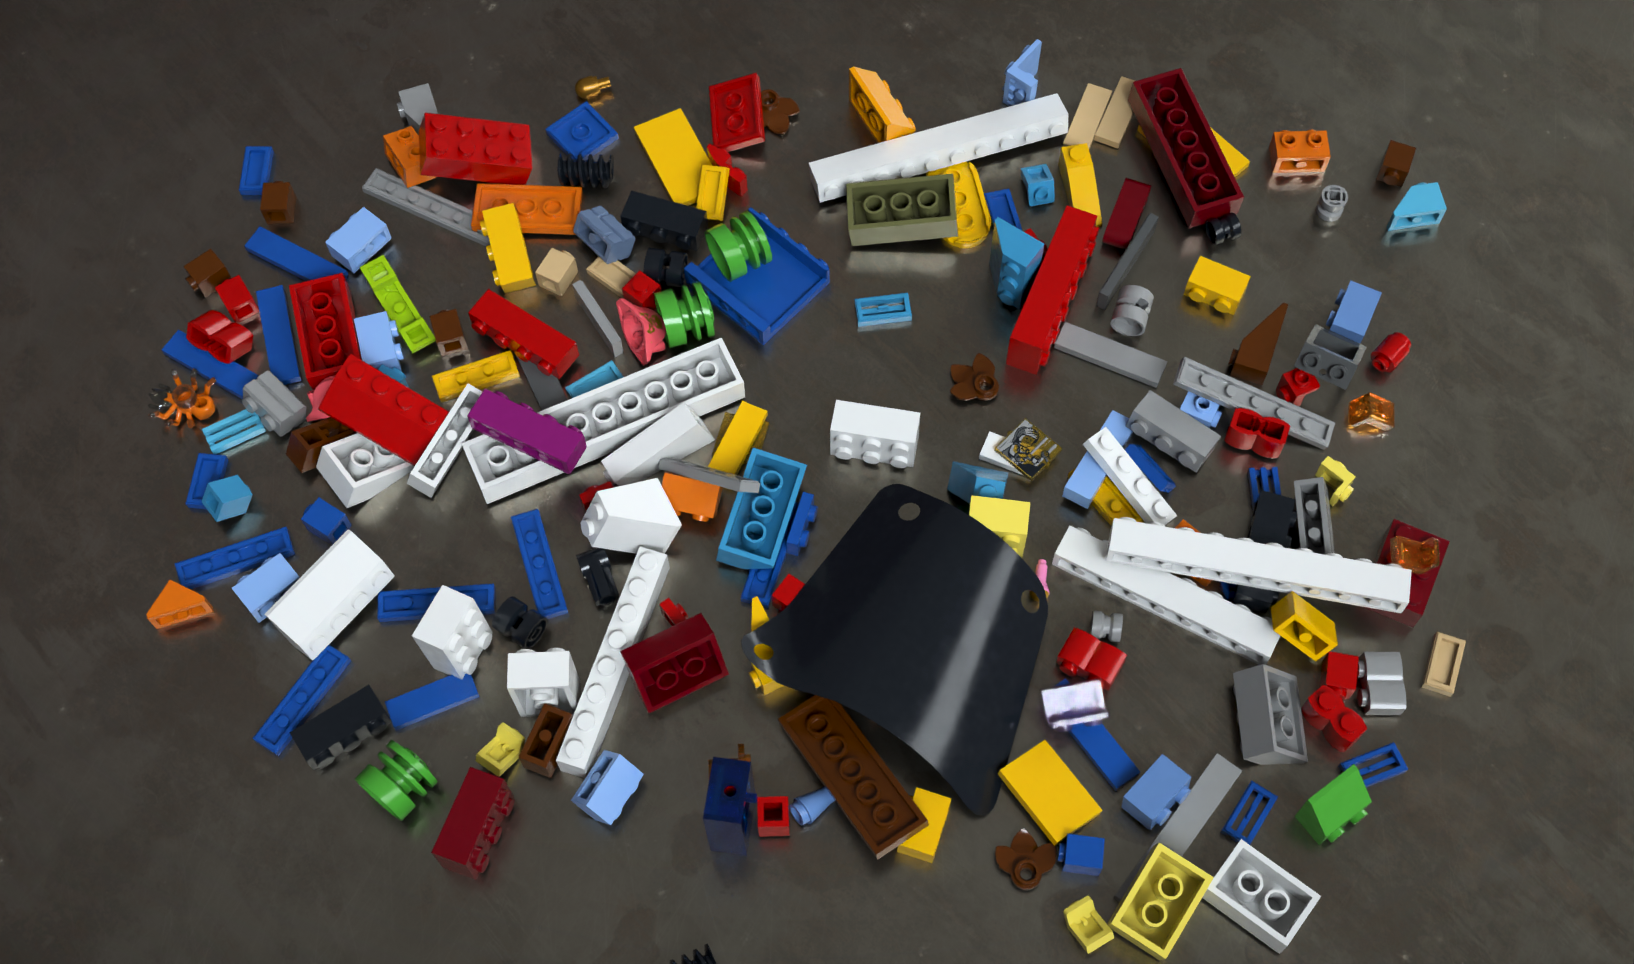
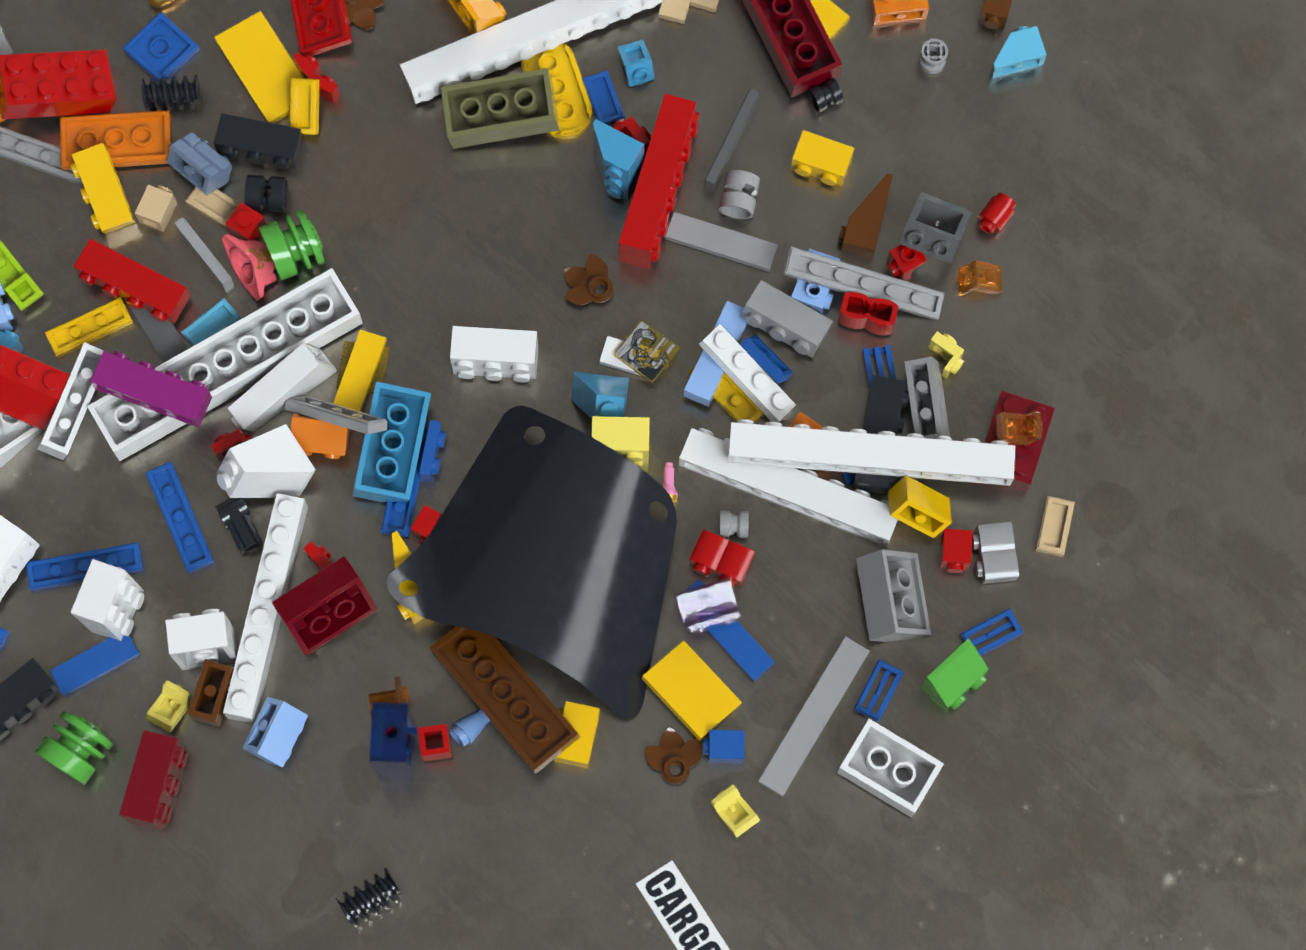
camera: 10 degrees left, 10 degrees up
reddish brown brick [429,309,468,356] -> none
black wheel [492,596,548,649] -> none
blue panel [684,207,830,345] -> none
bright green wheel [705,210,772,282] -> none
dark azure tile [854,293,912,327] -> none
yellow slope [1058,143,1103,227] -> none
dark red beam [1102,178,1152,250] -> none
light yellow brick [1107,843,1214,961] -> none
medium blue brick [1122,754,1191,830] -> none
red brick [1301,685,1367,753] -> none
medium blue brick [1326,280,1382,343] -> none

